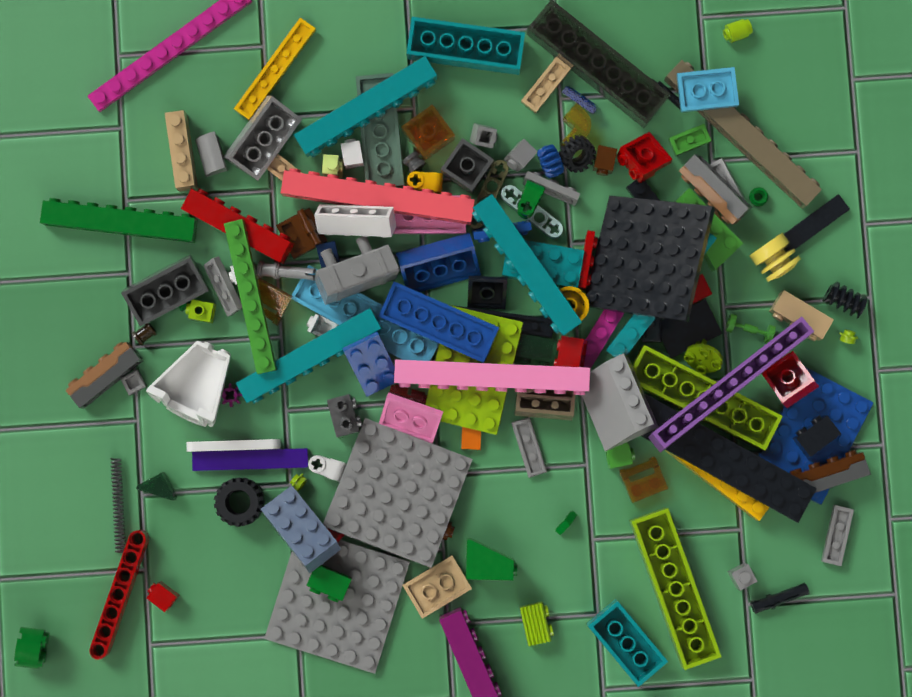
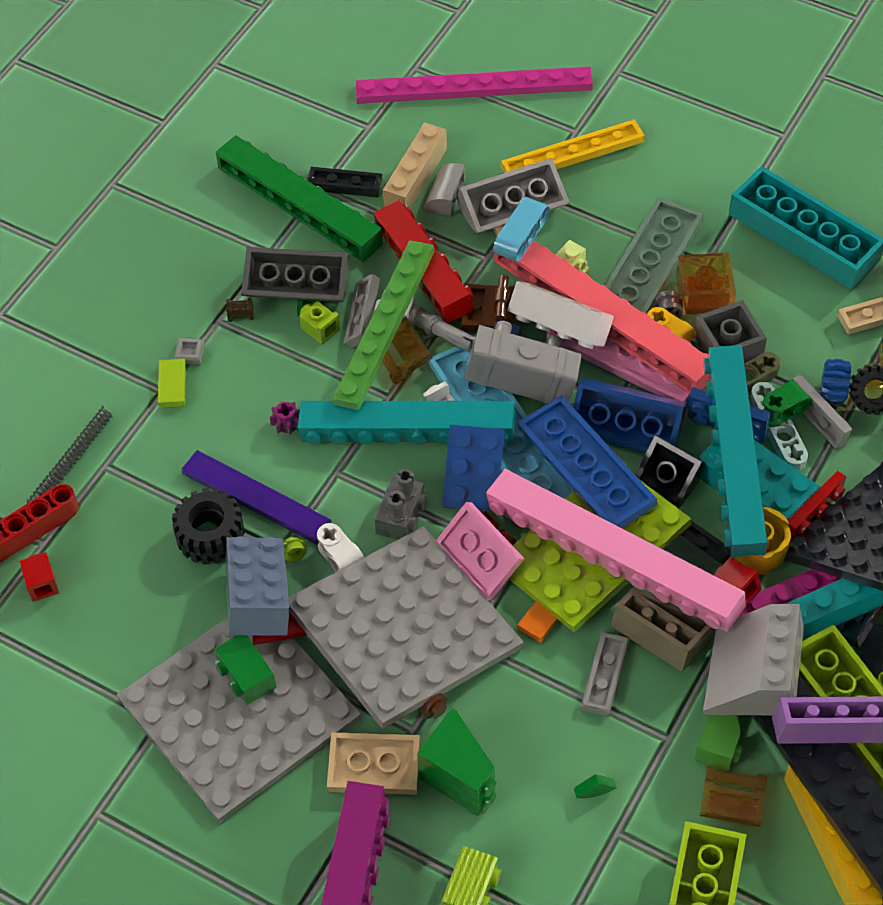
camera: 35 degrees right, 30 degrees down
piece [65,342,144,409] -> none
clear green slope [136,472,177,501] -> none
white cone [146,341,231,427] -> none
white beam [186,439,281,452] -> none
teal brick [294,56,437,158] -> none
white brick [341,139,364,169] -> none
light grey brick [470,123,497,148] -> none
light grey brick [504,139,537,172] -> none
none -> lime tile [158,359,186,408]
none -> black tile [307,167,383,198]
none -> medium azure beam [493,197,550,262]

